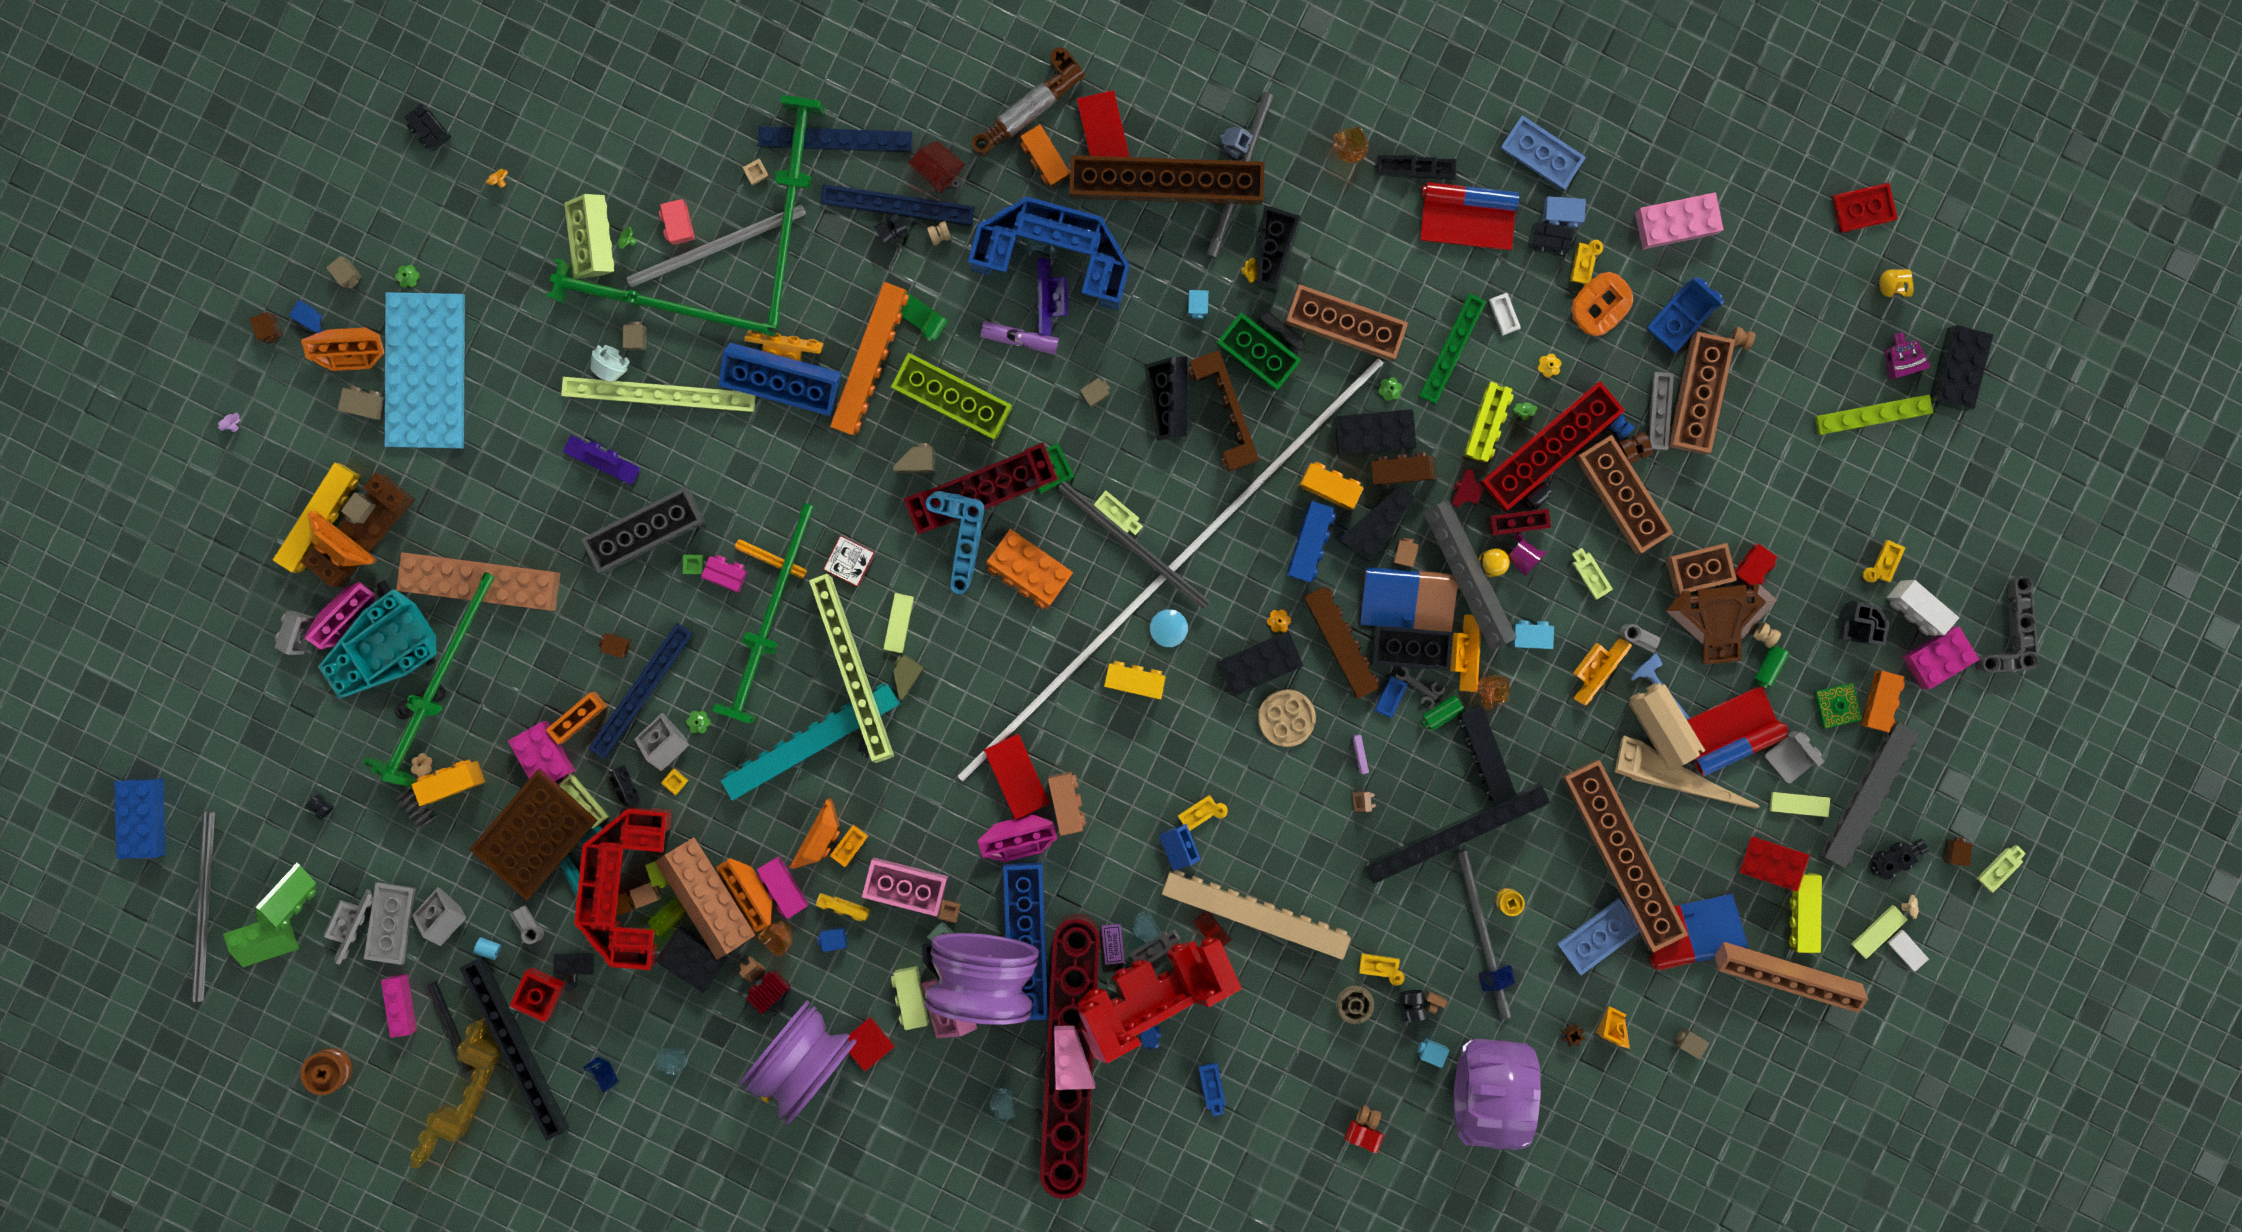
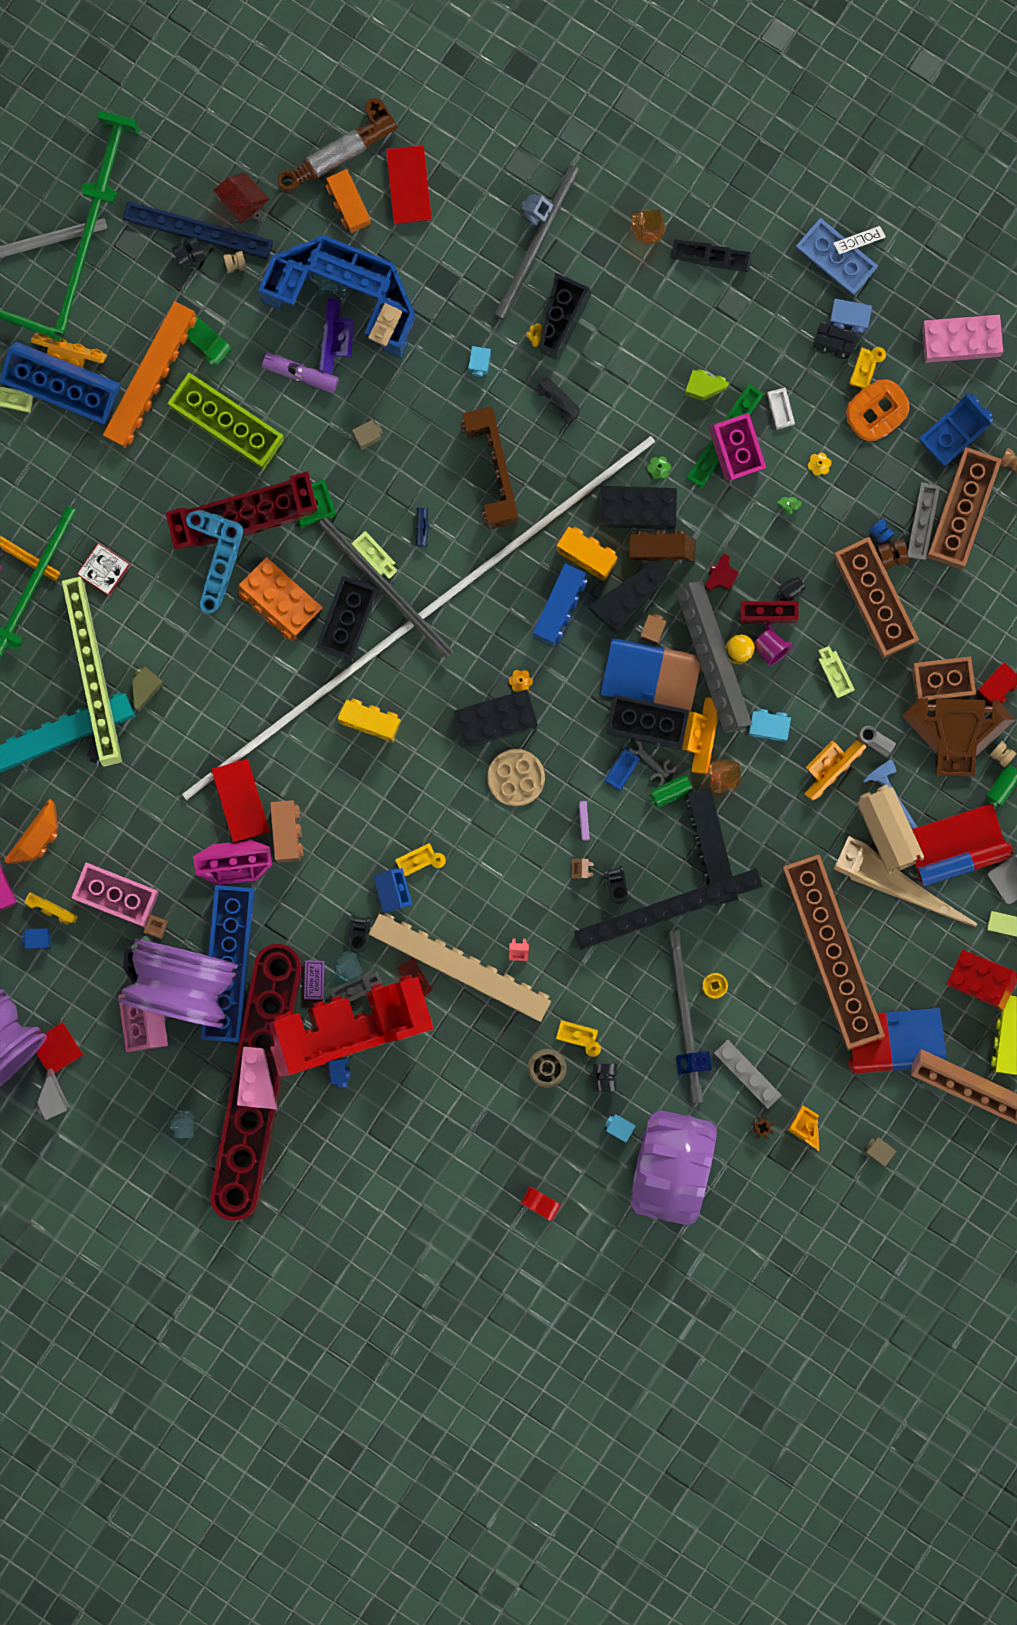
camera: 10 degrees right, 5 degrees down
tan plate [743,158,769,186] -> none
dark blue plate [758,126,913,152] -> none
light orange plate [830,824,869,867] -> none
yellowish green tile [884,593,914,653] -> none
yellowish green brick [891,966,929,1030] -> none
dark tan slope [893,443,935,473] -> none
reddish brown brick [1069,155,1265,205] -> none
black wedge [1144,356,1188,441] -> none
medium azure dish [1150,610,1188,647] -> none
blue hinge [1198,1062,1226,1117] -> none
green brick [1216,312,1301,392] -> none
nougat brick [1285,284,1408,362] -> none
reddish brown brick [1303,586,1380,699] -> none
medium nougat wheel [1356,1105,1381,1130] -> none
red door [1420,182,1519,251] -> none
medium nougat tile [1424,990,1448,1014] -> none
neon yellow brick [1463,382,1514,463] -> none
red brick [1479,381,1625,512] -> none
medium blue plate [1557,898,1640,975] -> none
none -> light grey slope [36,1068,68,1120]
none -> black brick [316,576,379,663]
none -> black piece [349,915,371,953]
none -> tan plate [368,303,402,347]
none -> dark blue pin [414,508,430,547]
none -> coral tile [509,938,529,961]
none -> black piece [604,865,628,904]
none -> lime slope [685,369,729,401]
none -> dark pink brick [708,413,766,481]
none -> light grey plate [714,1040,782,1109]
none -> white sticker [834,226,886,254]

